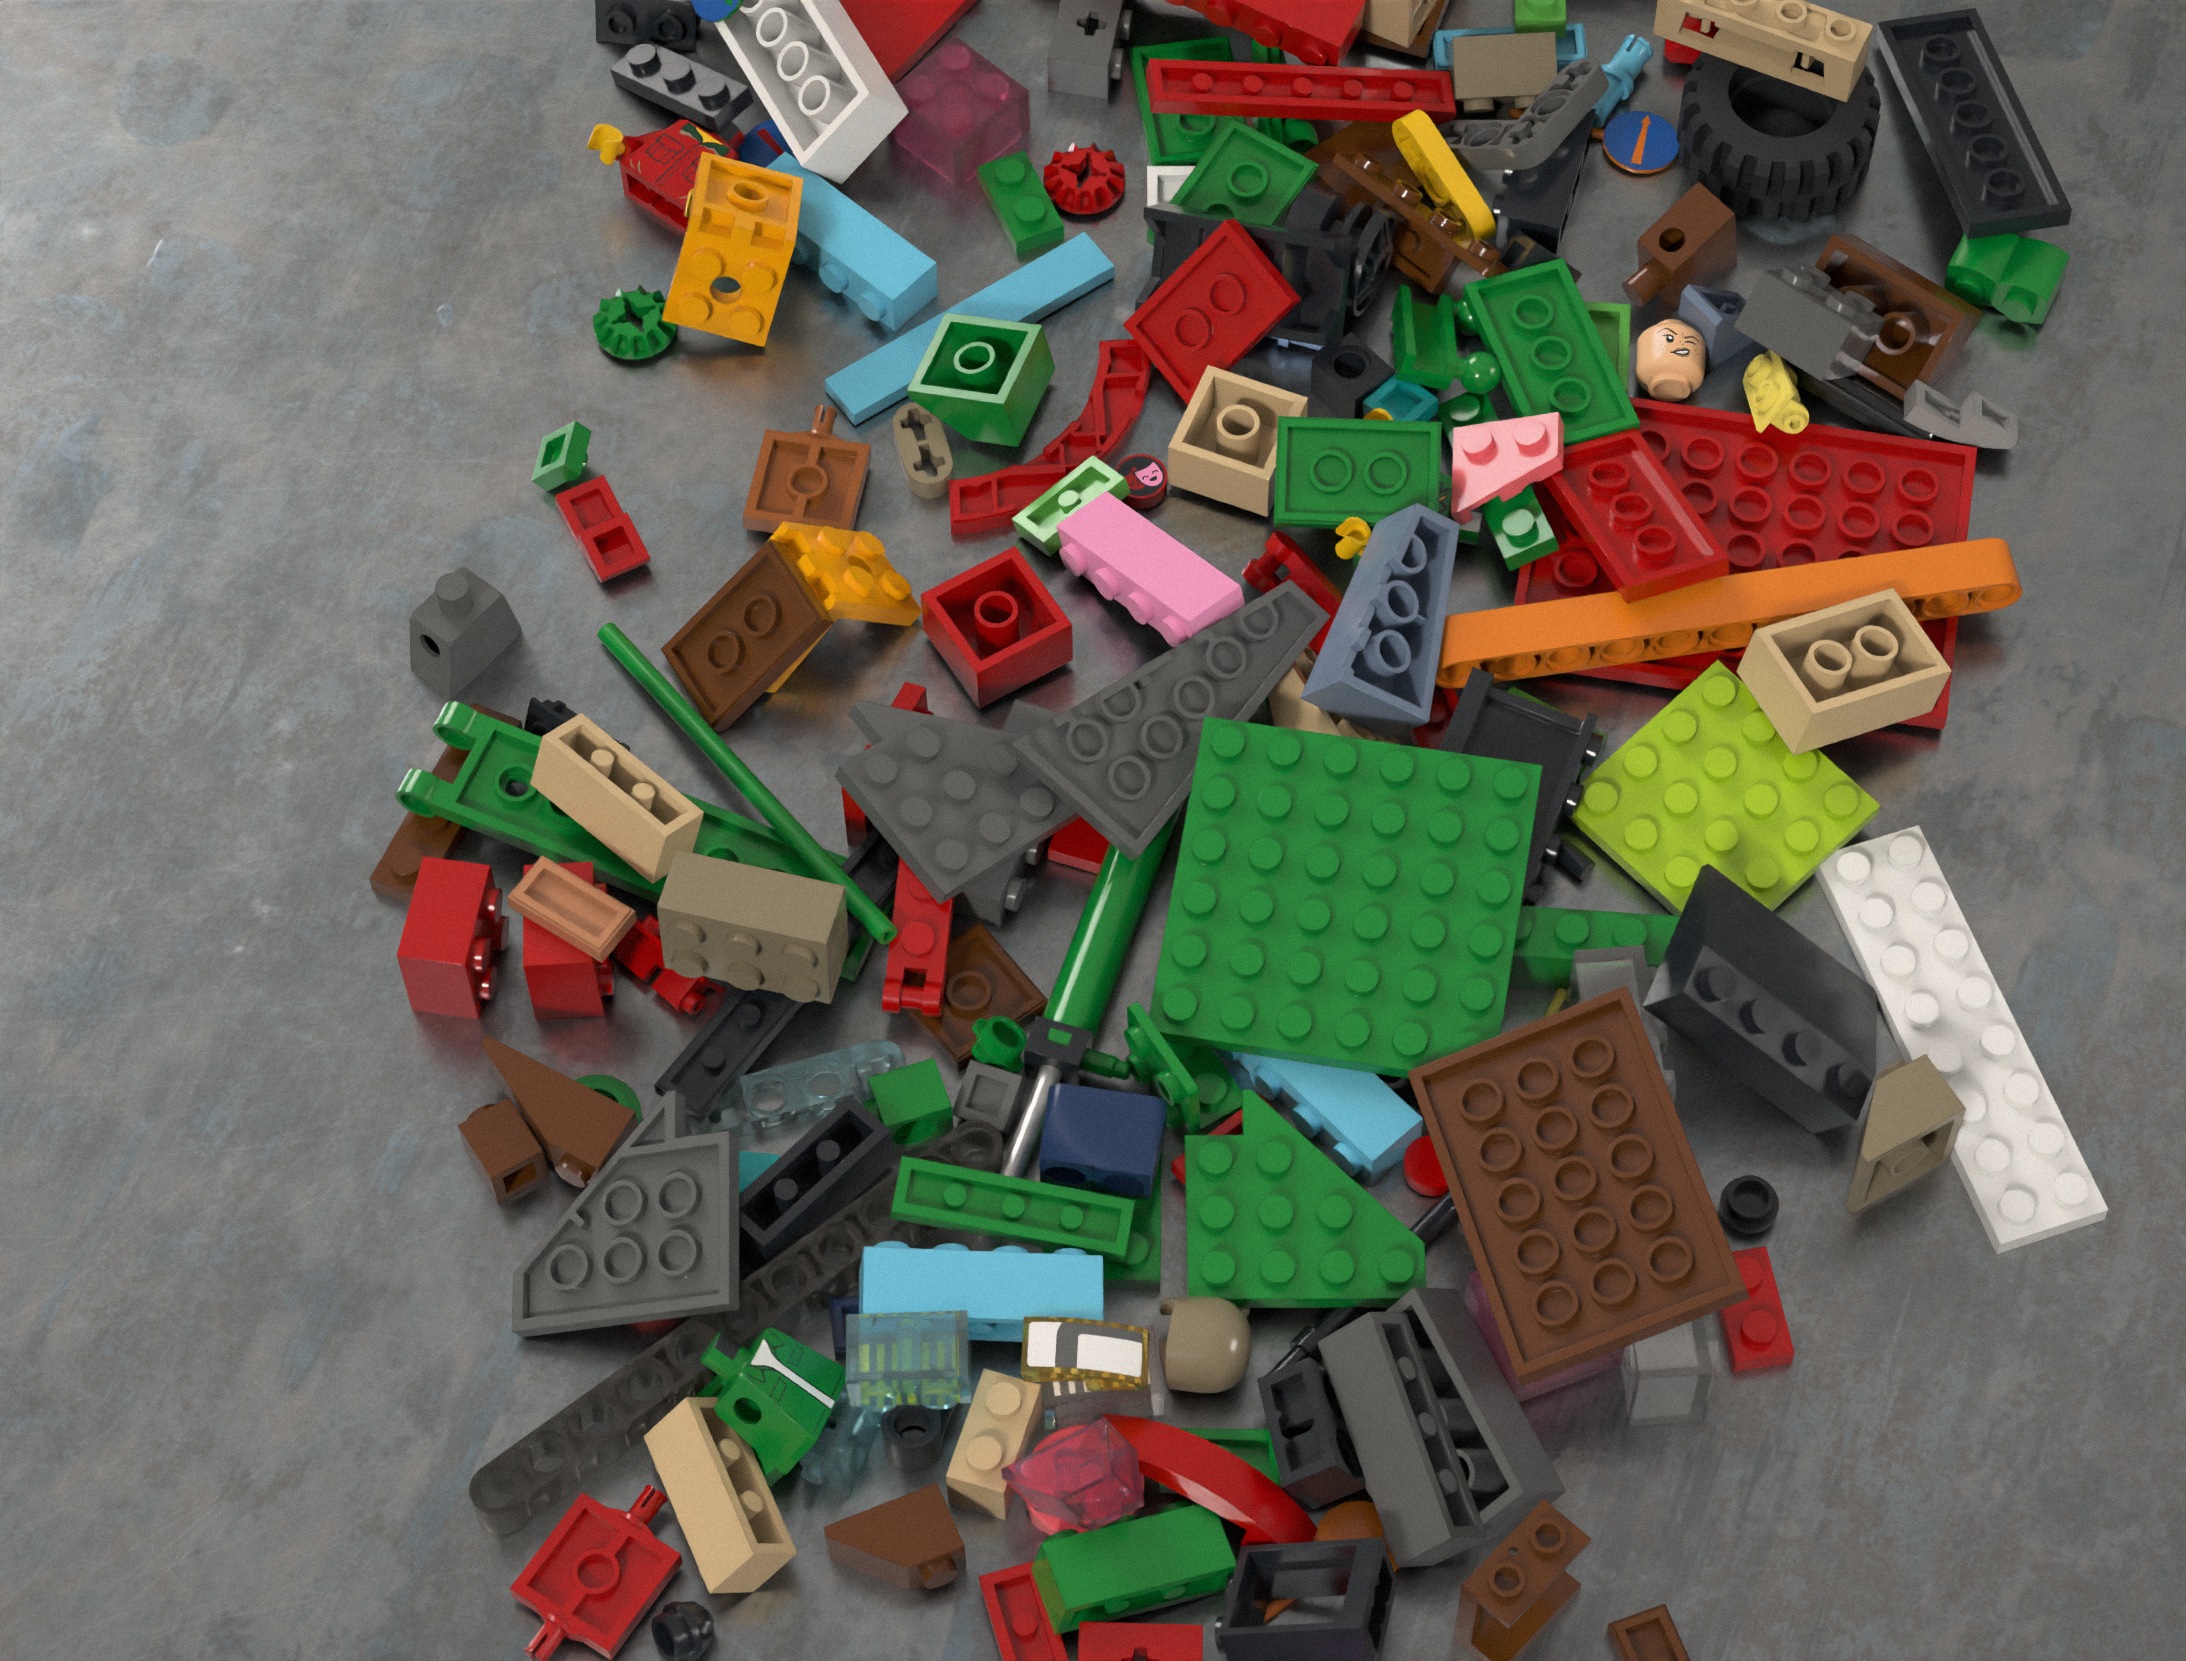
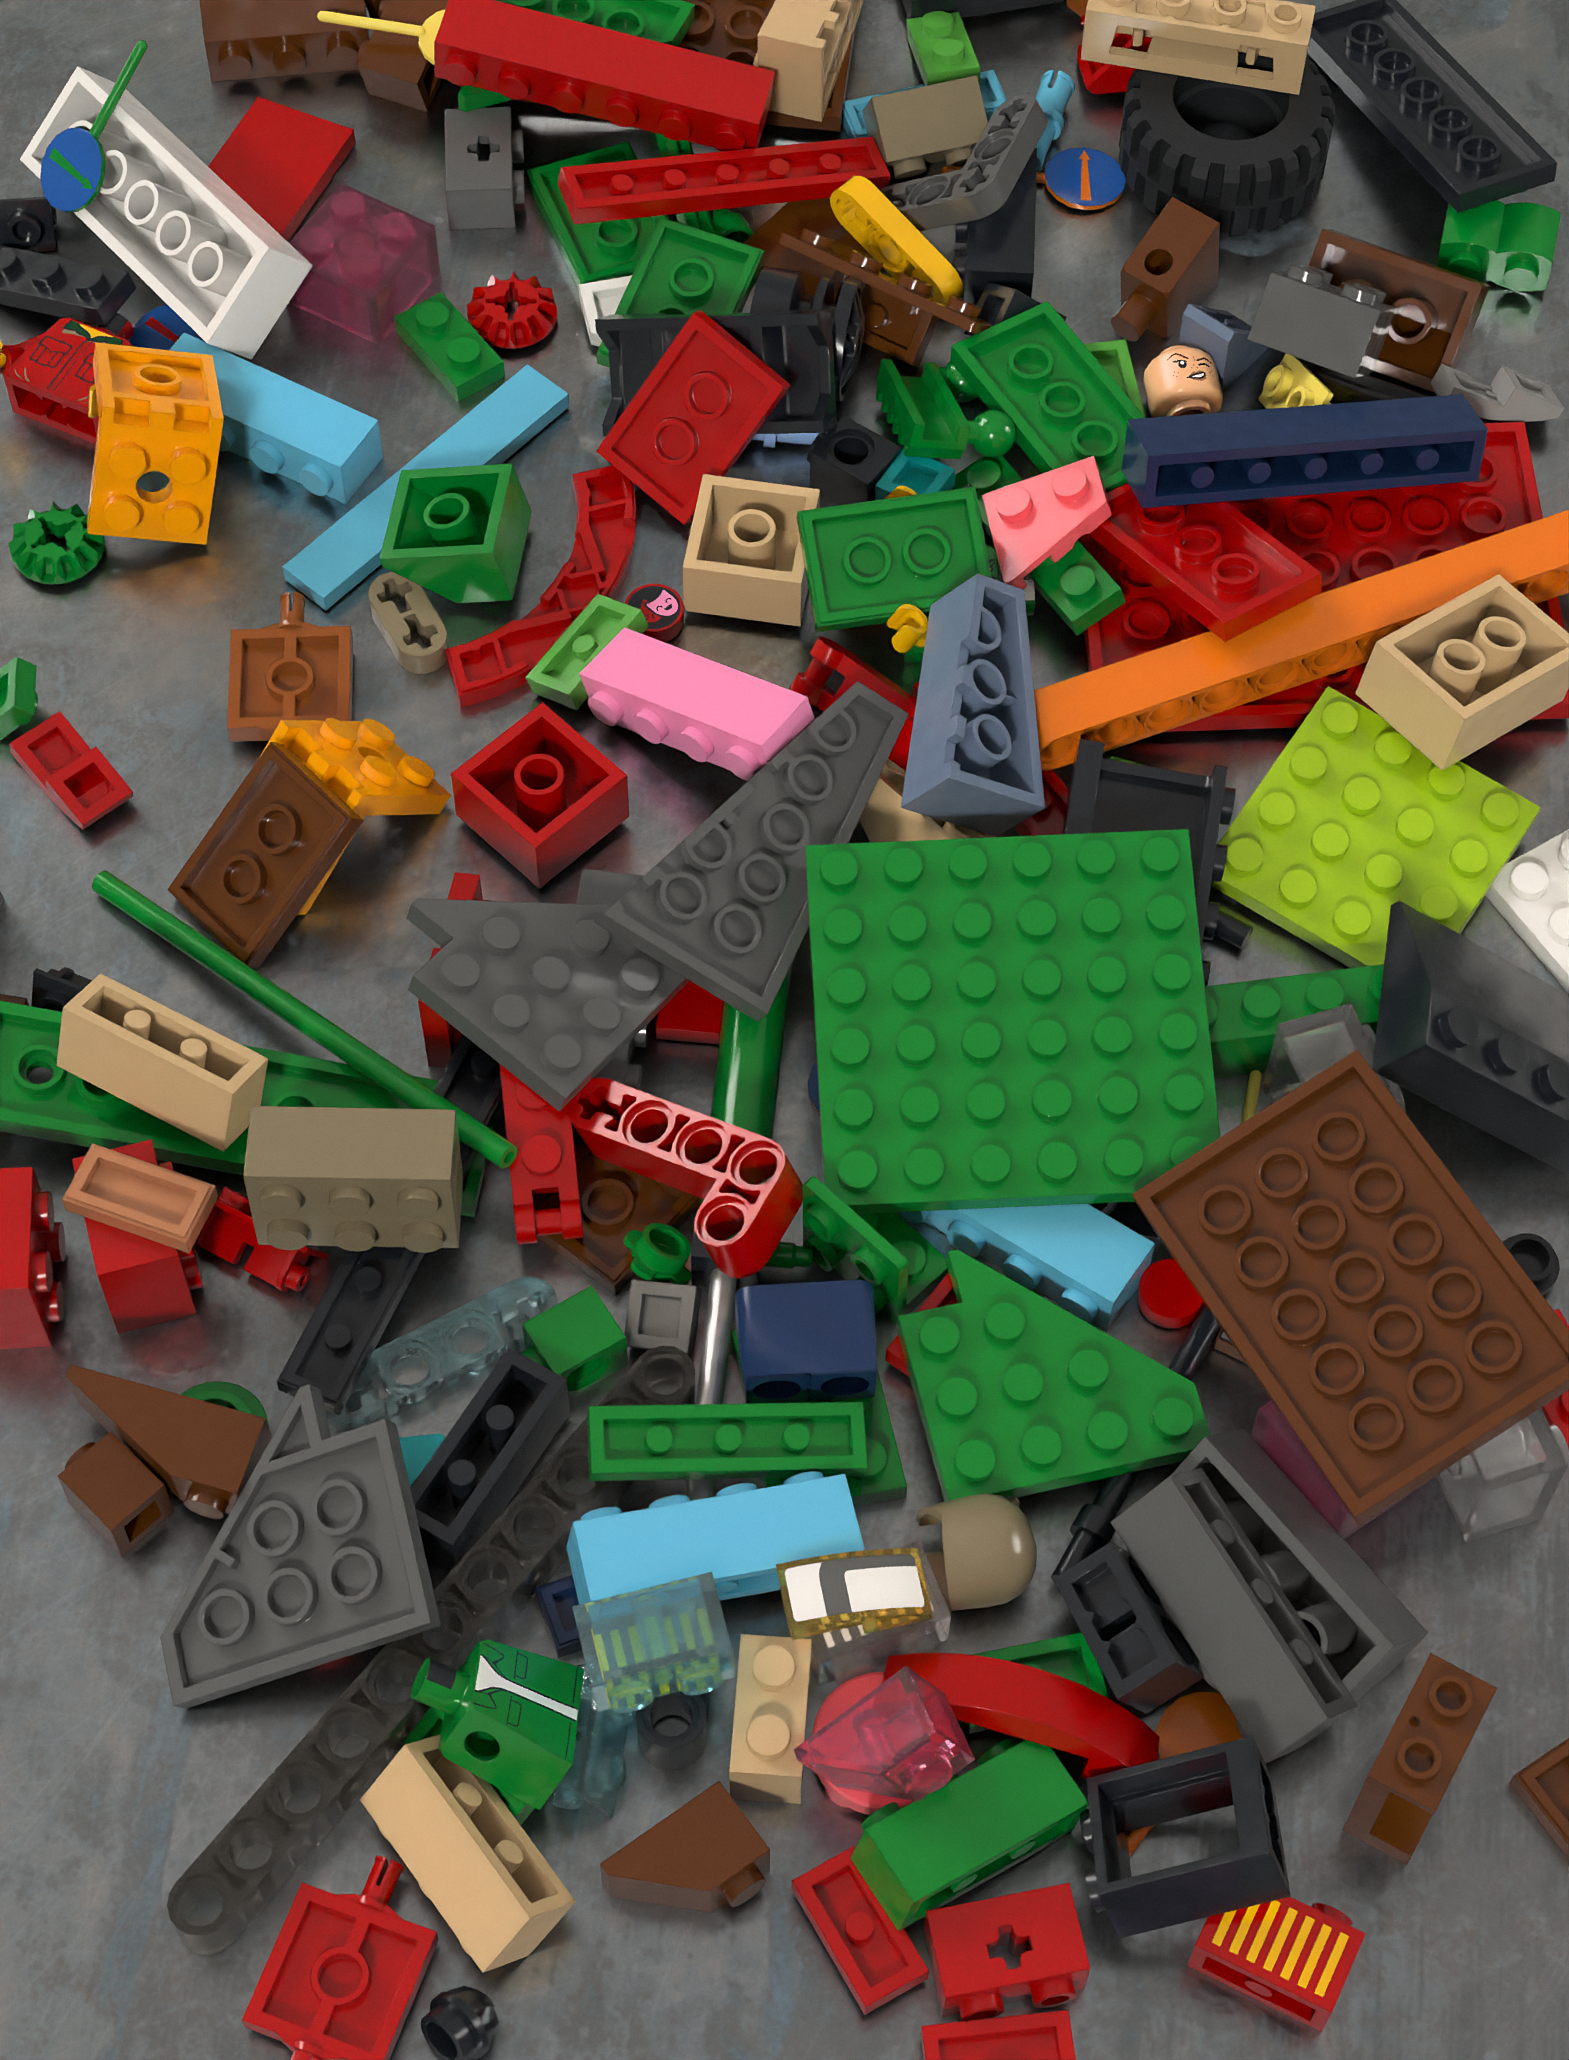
camera: 15 degrees left, 0 degrees up
none -> red beam [566,1077,804,1278]
none -> dark blue brick [1122,394,1488,508]

